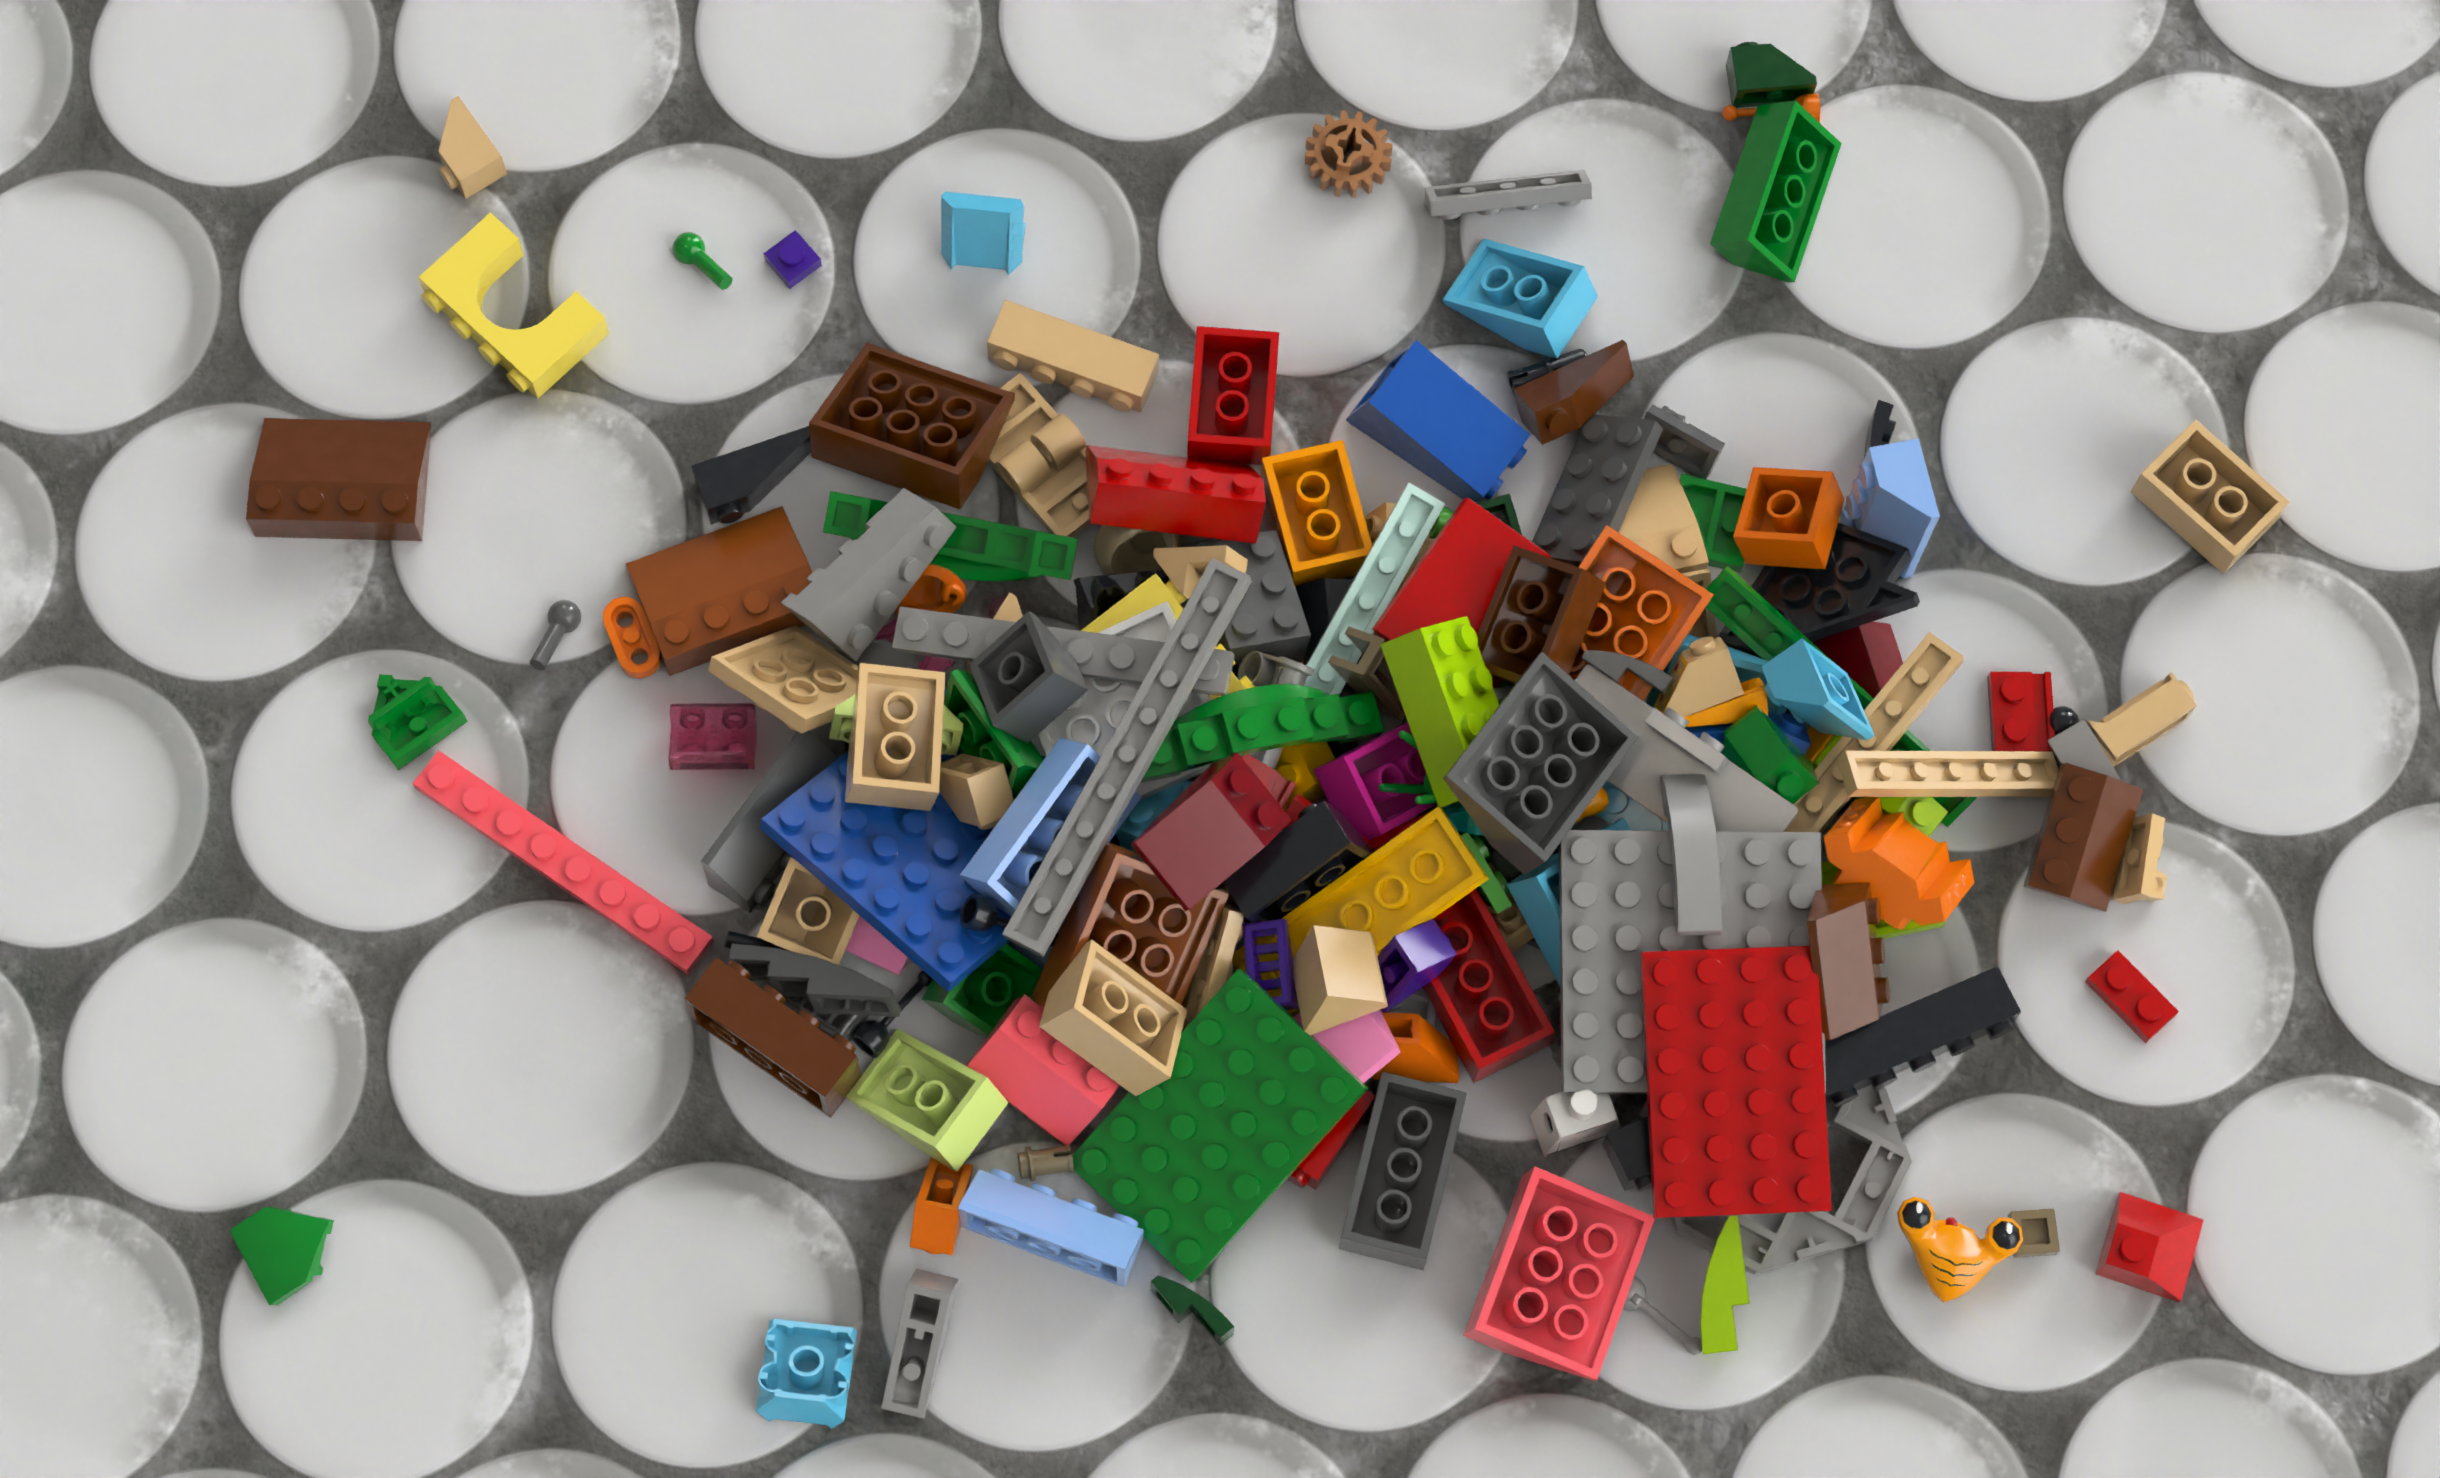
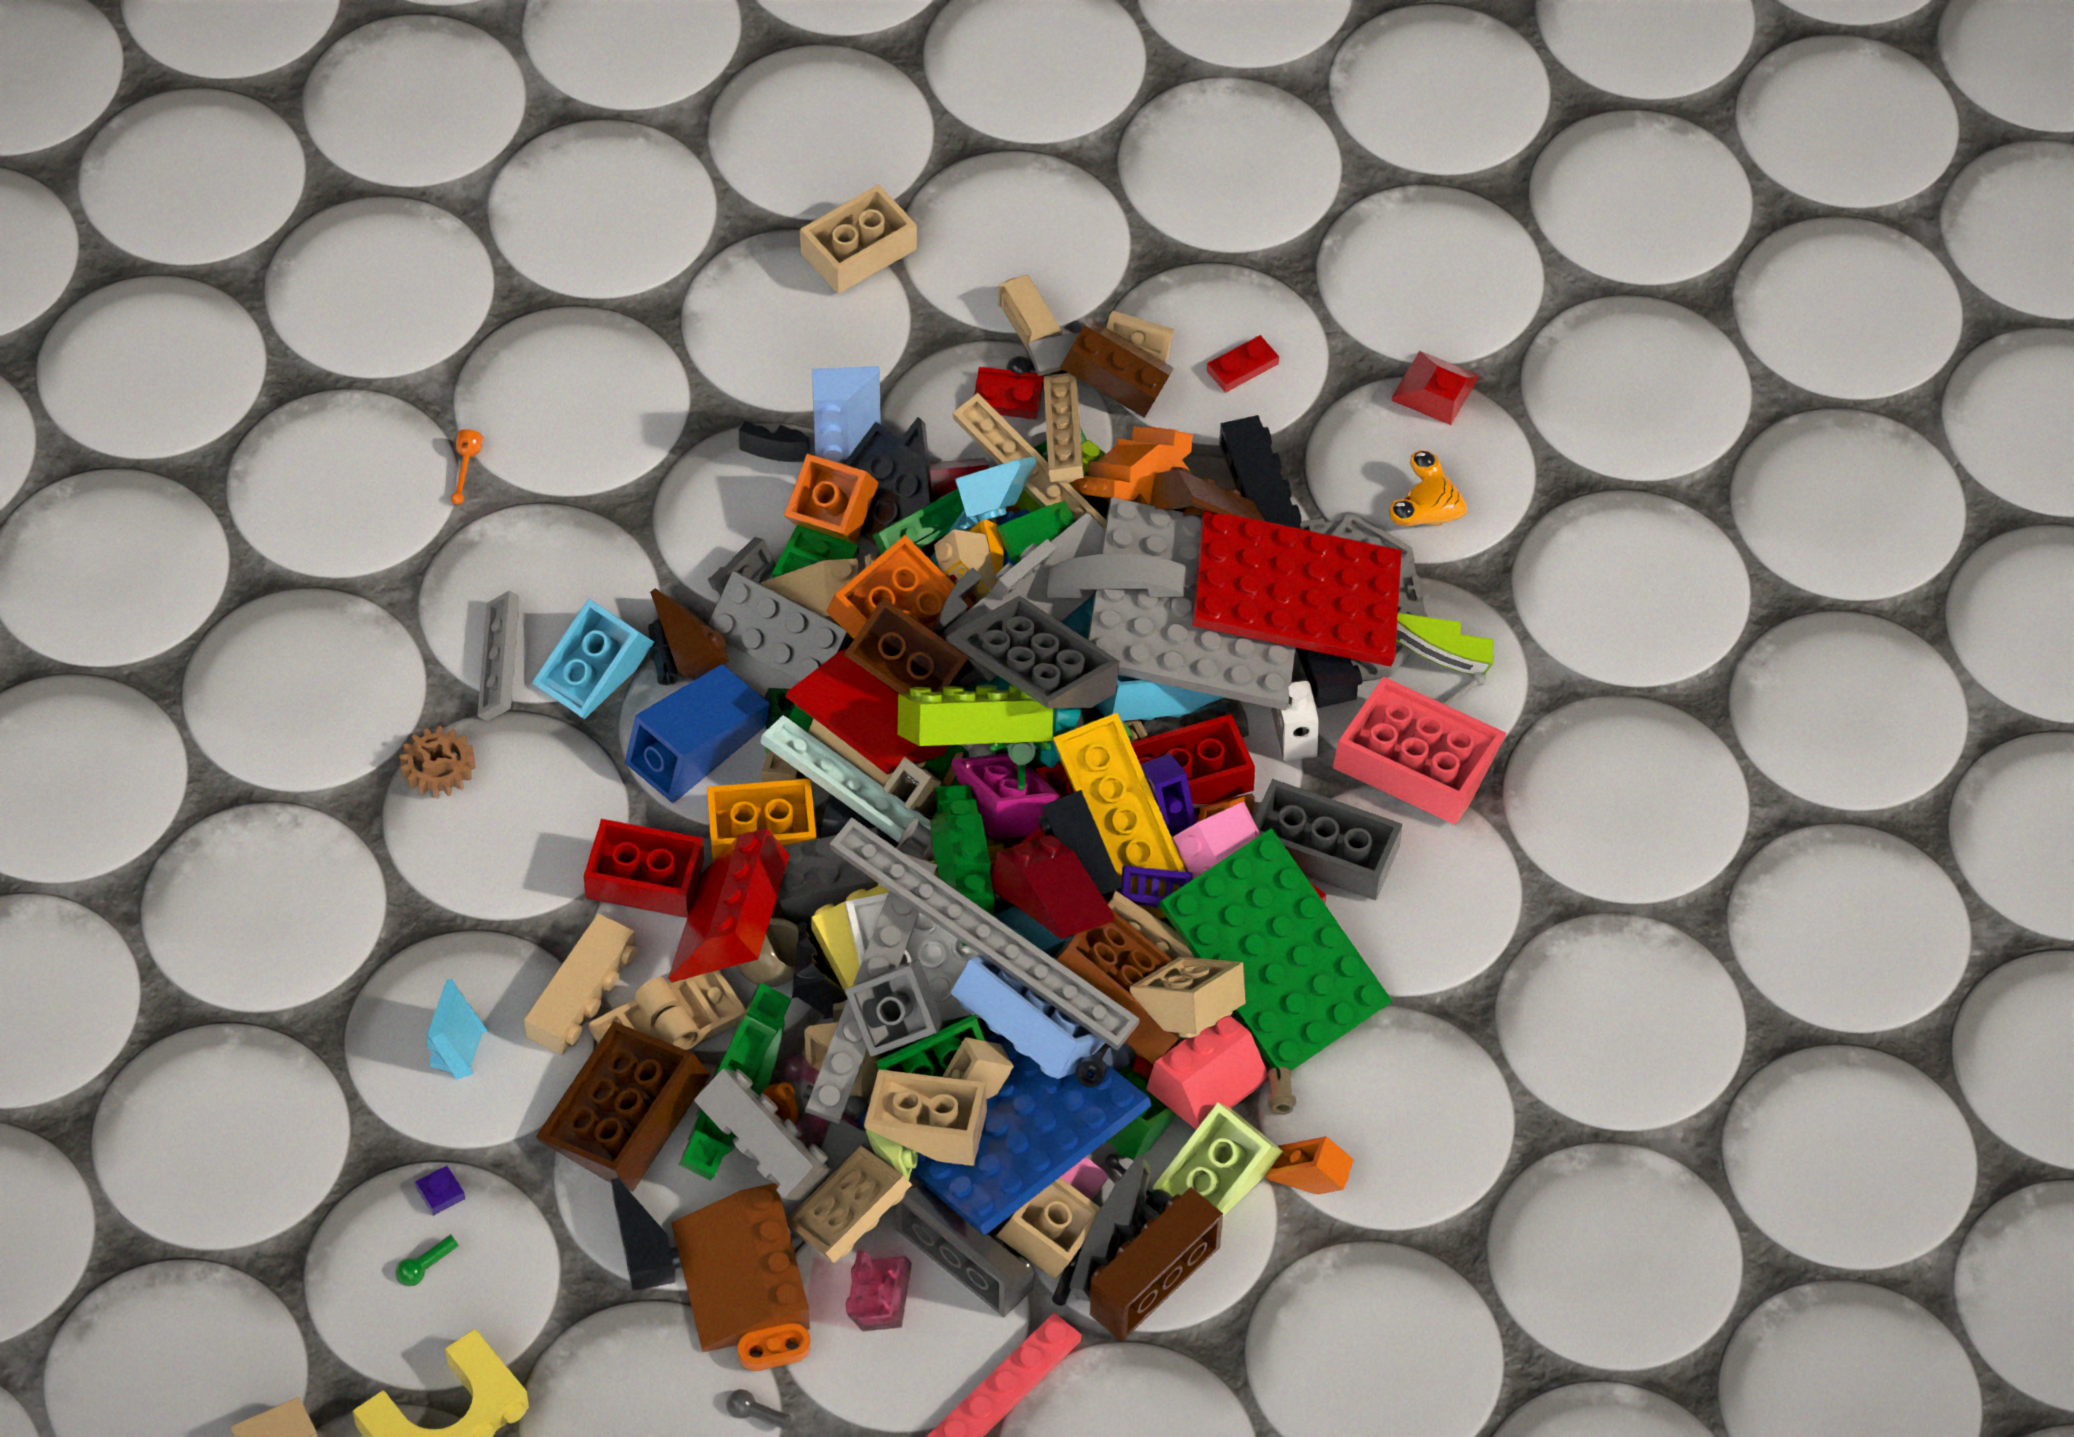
camera: 80 degrees left, 15 degrees down
medium azure slope [756,1318,857,1429] -> none
light grey slope [881,1269,959,1419] -> none
light blue slope [958,1168,1144,1287] -> none
dark green slope [1151,1276,1234,1346] -> none
tan slope [1153,545,1248,600] -> none
tan slope [1293,925,1388,1035] -> none
green slope [1710,101,1842,283] -> none
dark green slope [1726,42,1817,108] -> none
dark tan plate [2008,1208,2060,1258] -> none

